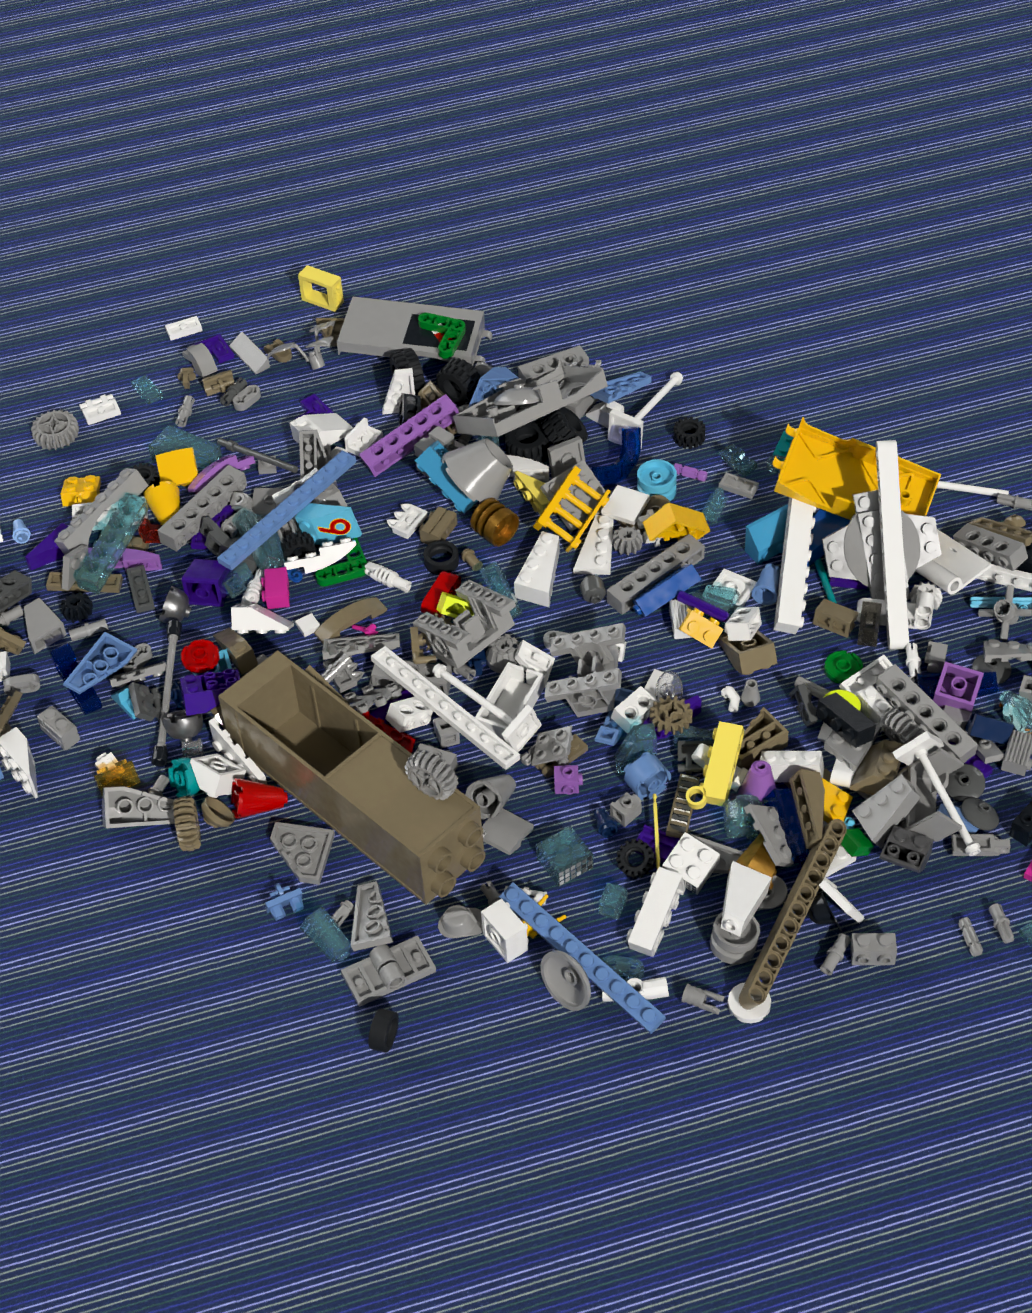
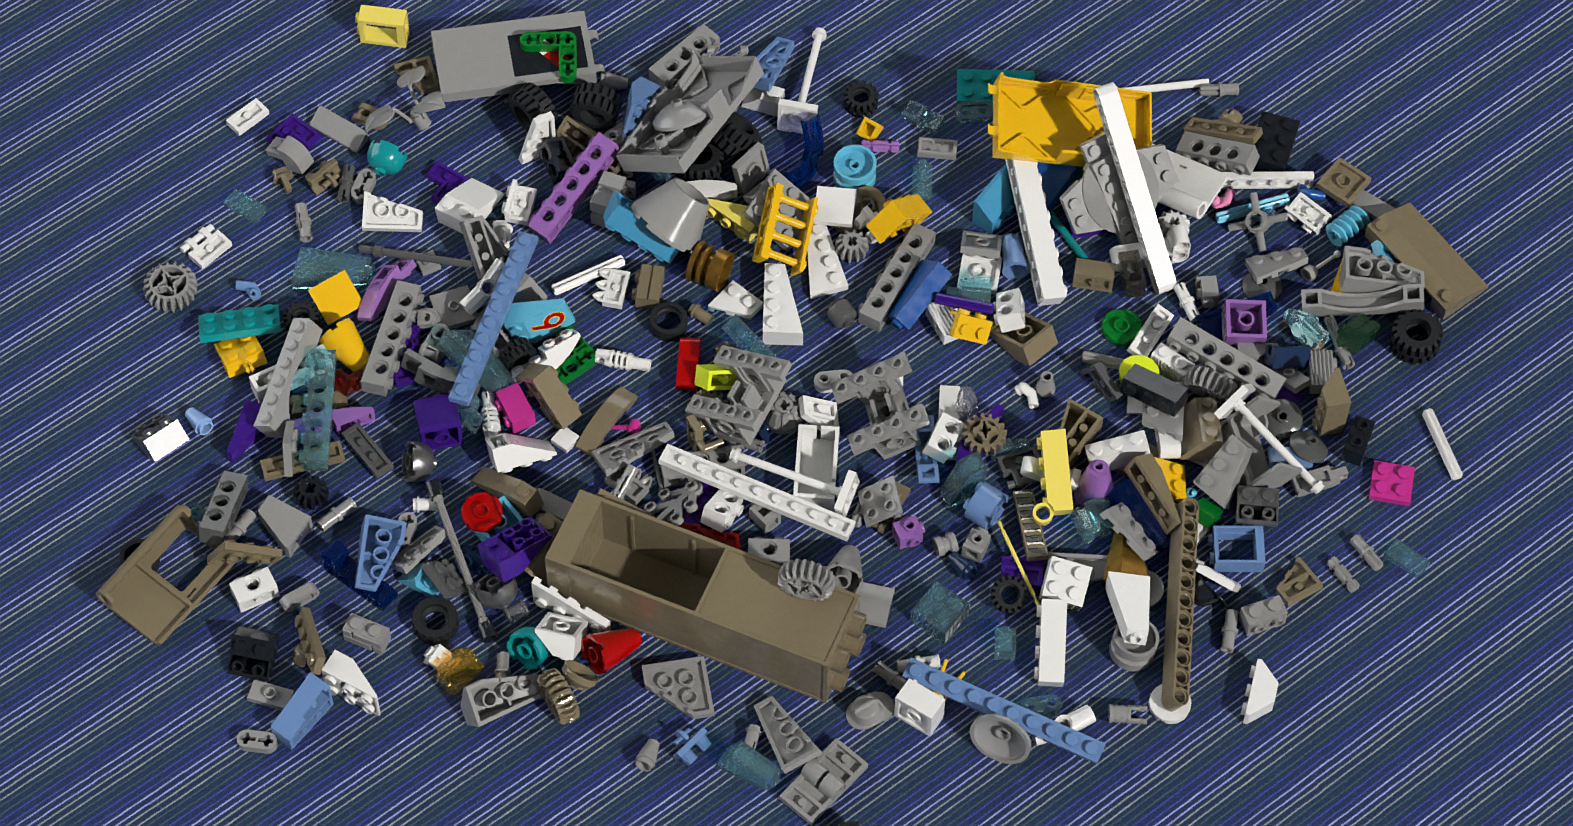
camera: 25 degrees left, 10 degrees up
none -> teal plate [198,304,281,343]
none -> medium blue arm [236,280,261,300]
none -> white wing [362,191,423,232]
none -> teal cylinder [367,140,408,176]
none -> black tyre [412,596,459,645]
none -> white pin [413,496,438,513]
none -> dark tan wedge [515,363,582,429]
none -> white axle [551,255,625,295]
none -> light grey cone [635,739,660,772]
none -> white wing [708,281,763,320]
none -> yellow slope [856,117,884,142]
none -> light grey wheel [932,532,959,557]
none -> light grey plate [960,230,1002,259]
none -> medium blue window [1208,526,1266,572]
none -> bright pink arm [1210,188,1236,209]
none -> white slope [1241,659,1279,724]
none -> dark tan wing [1276,557,1323,607]
none -> dark tan slope [1312,368,1351,437]

